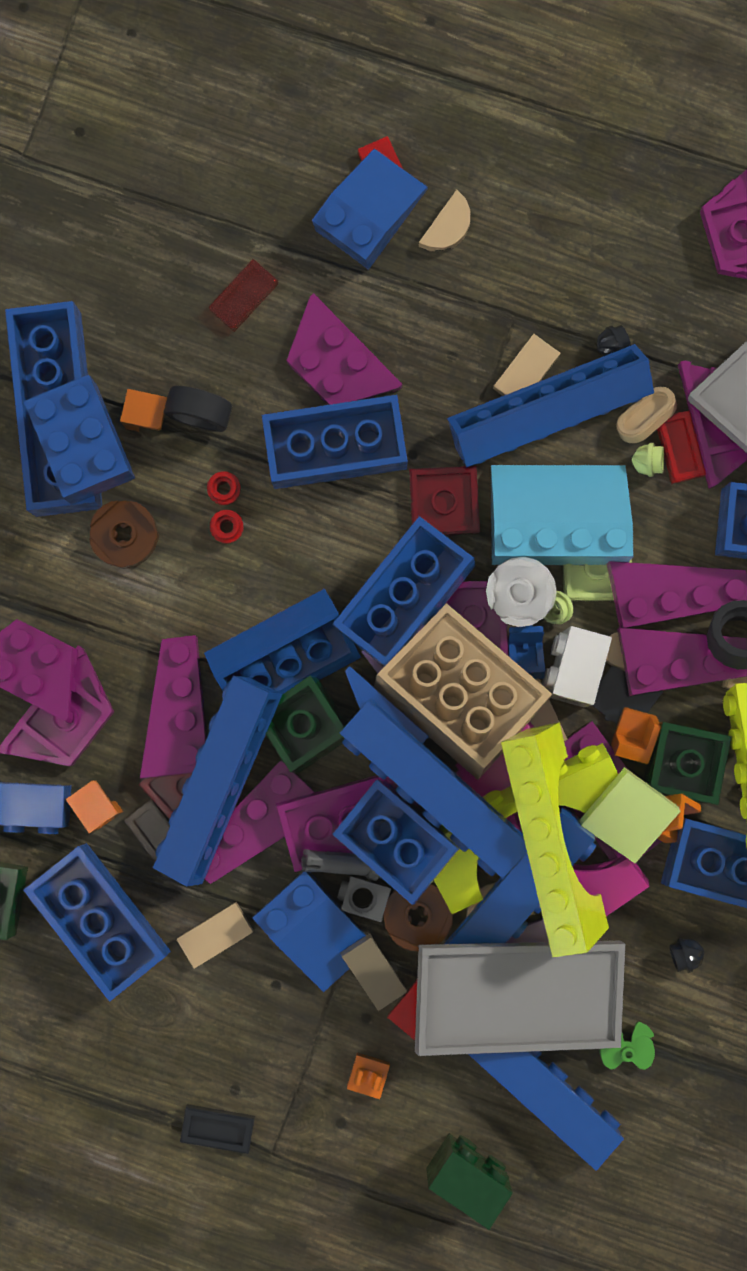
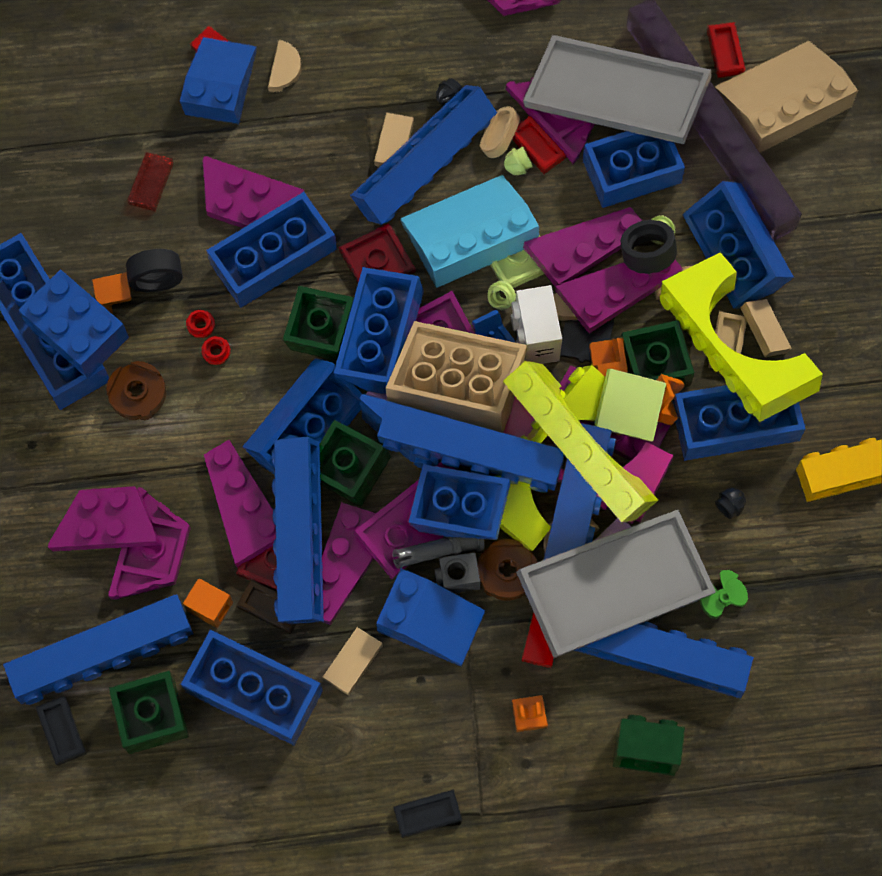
camera: 25 degrees left, 15 degrees down
dark tan tile [340,933,407,1011] -> none
white tile [486,557,557,627] -> none
none -> dark green brick [283,286,354,360]

